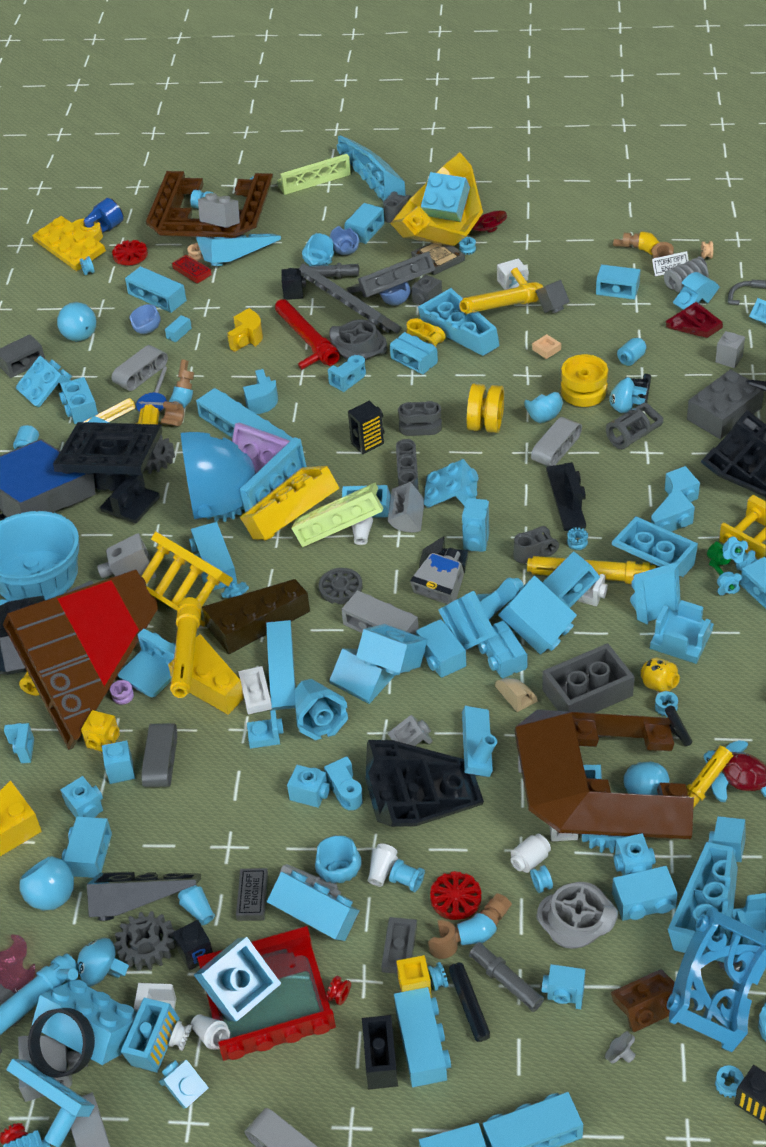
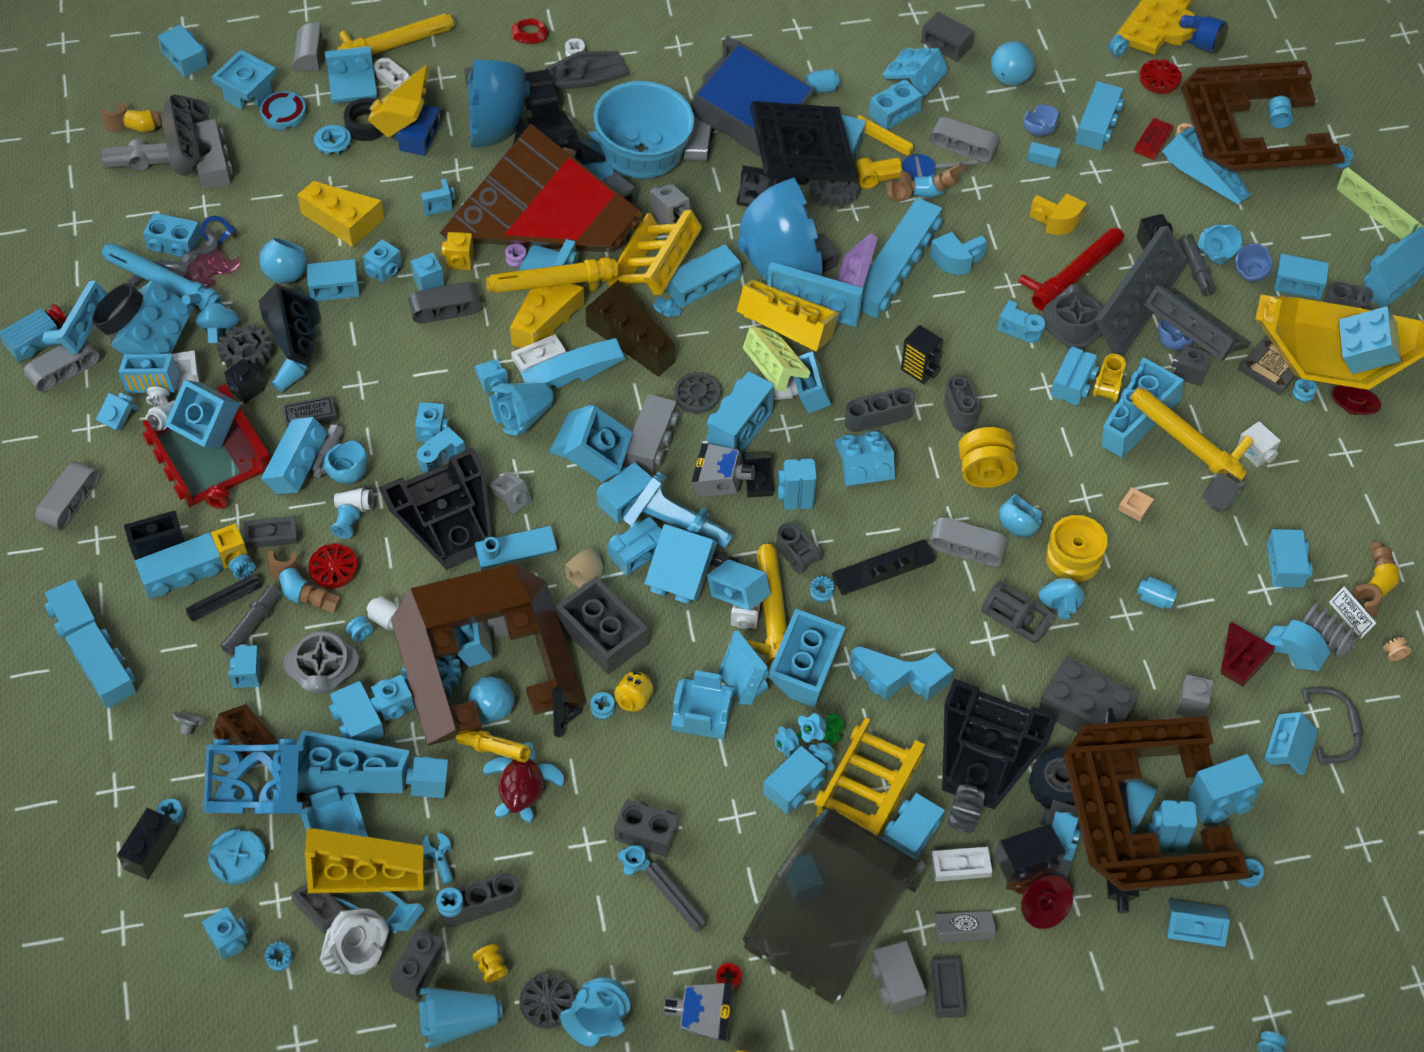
camera: 70 degrees right, 10 degrees up
light grey brick [198,193,240,227] -> none
light grey brick [387,482,424,532] -> none
black hose [625,374,651,403] -> none
none -> medium azure brick [706,371,774,455]

